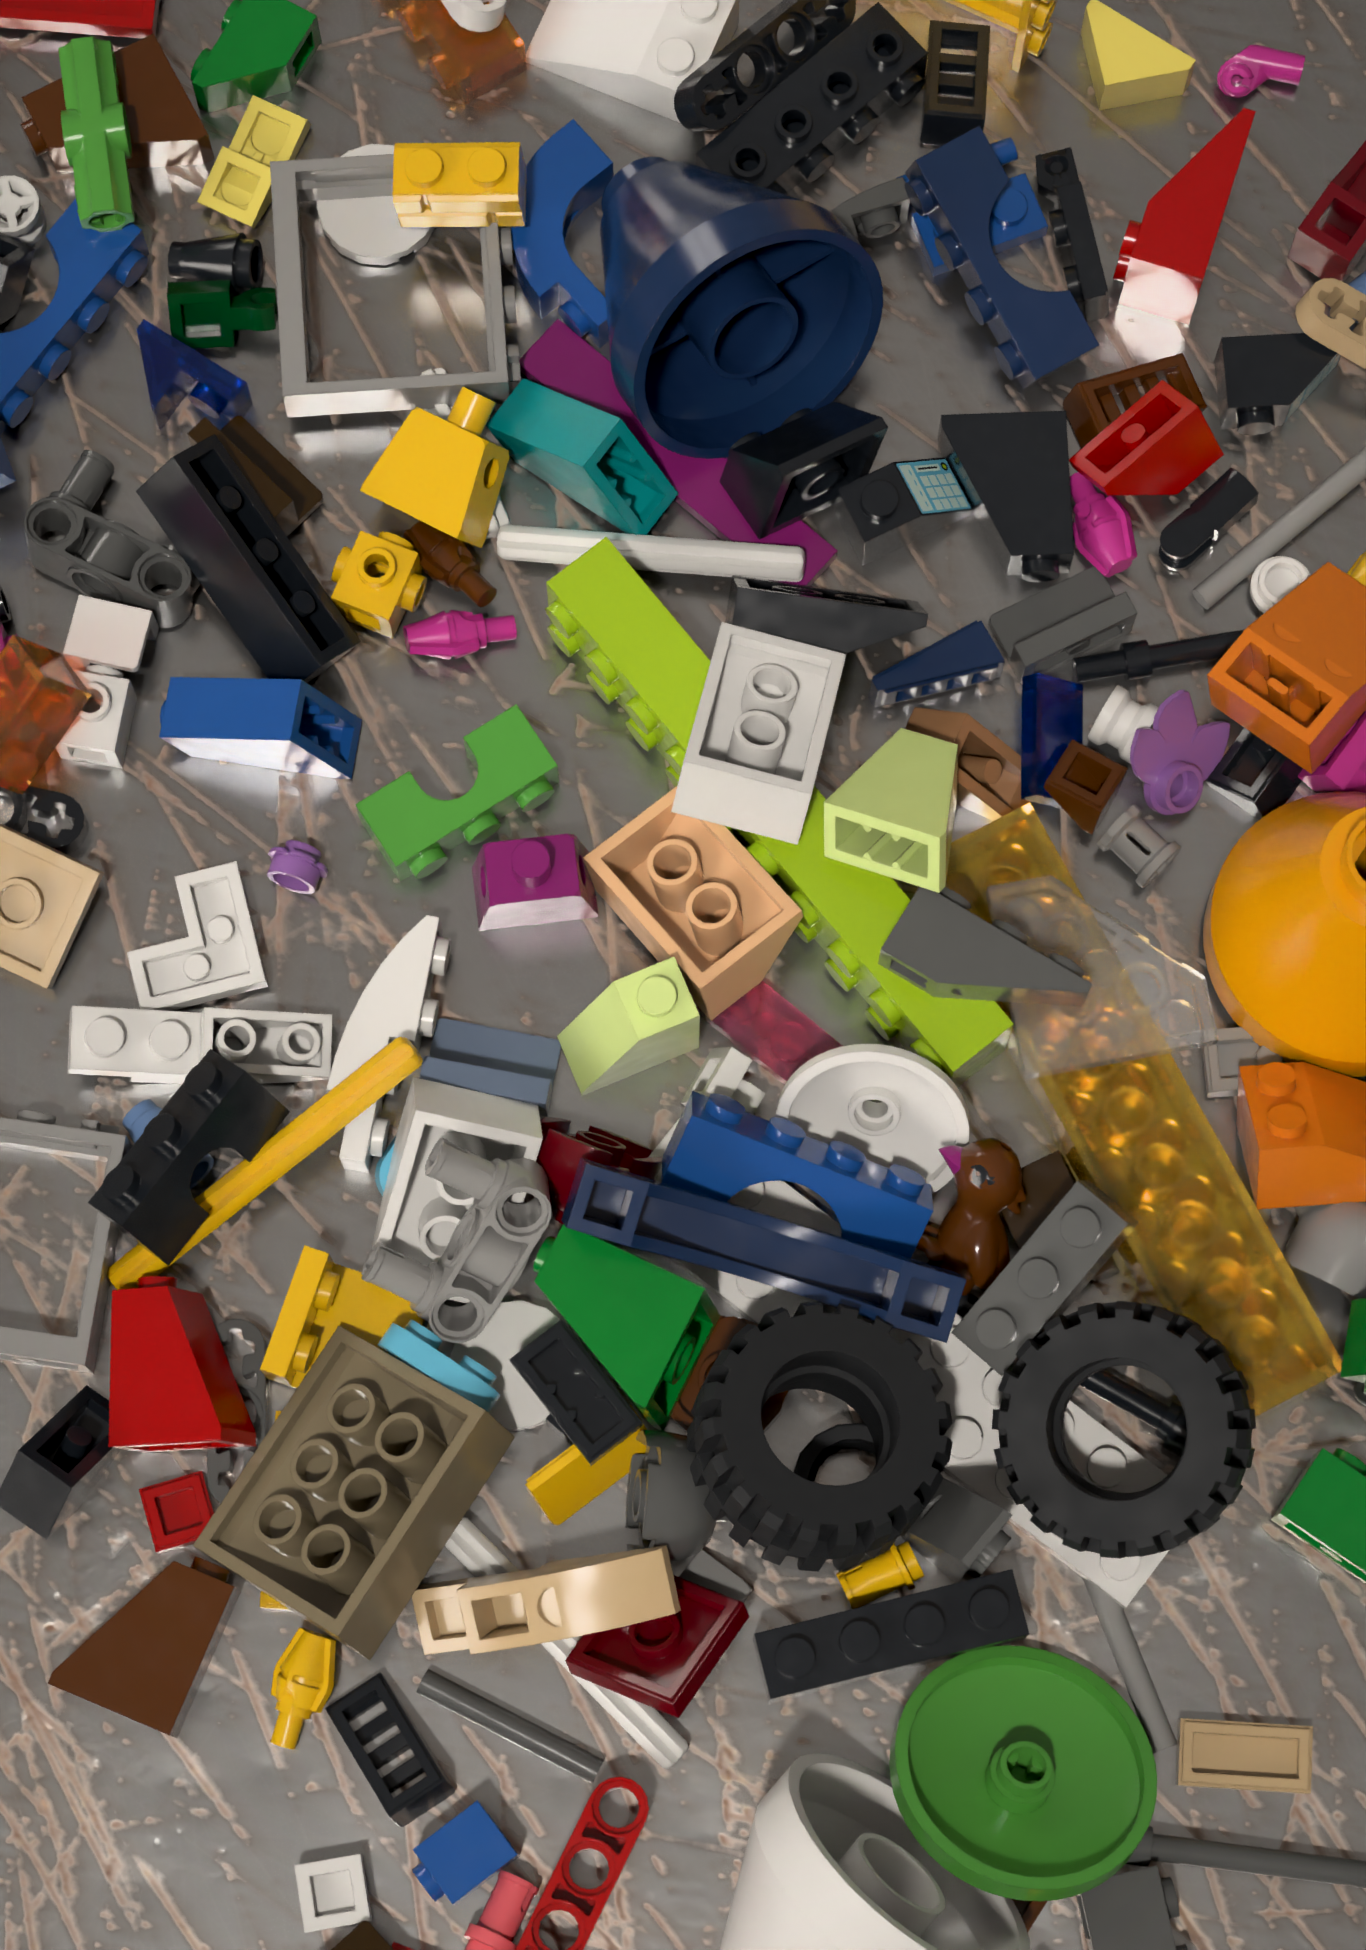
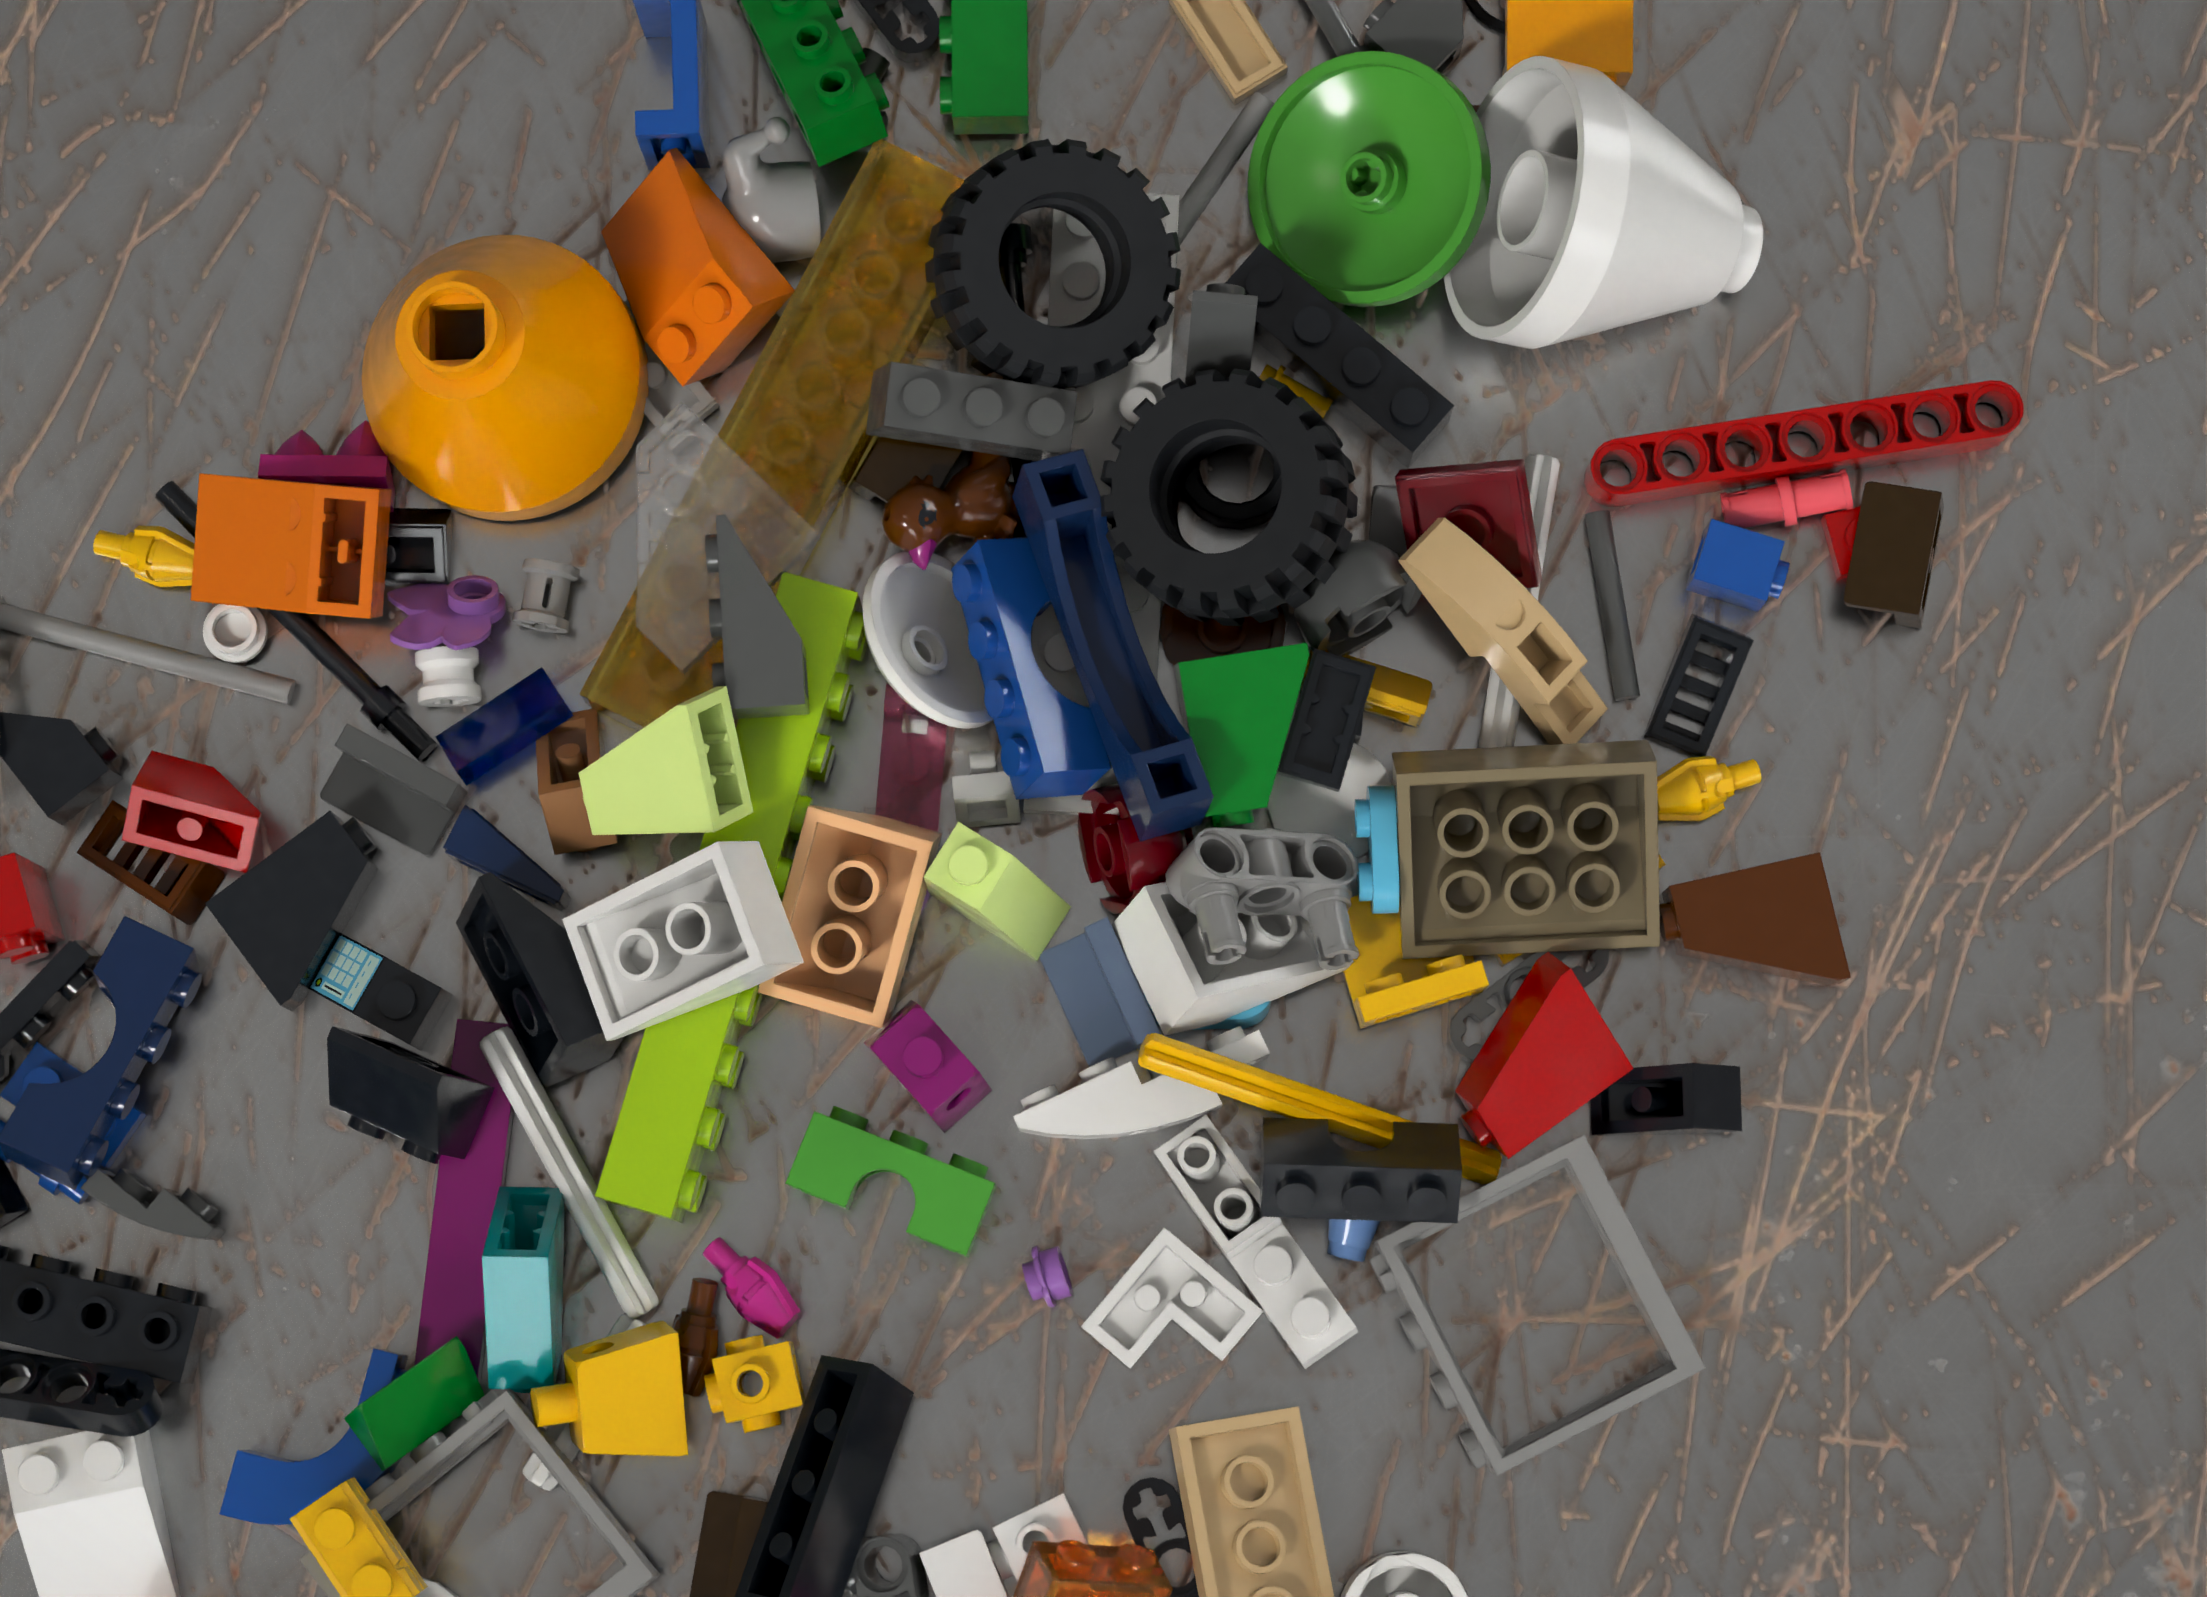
camera: 125 degrees left, 5 degrees up
red tile [139,1470,215,1554] -> none
blue slope [159,677,362,779] -> none
white plate [294,1854,372,1933] -> none
dark blue cone [600,156,883,459] -> none
reddish brown slope [1043,739,1128,835] -> none
dark pink piece [1070,472,1137,578] -> none
black bar [1158,468,1259,571] -> none
none -> green slope [344,1336,485,1471]

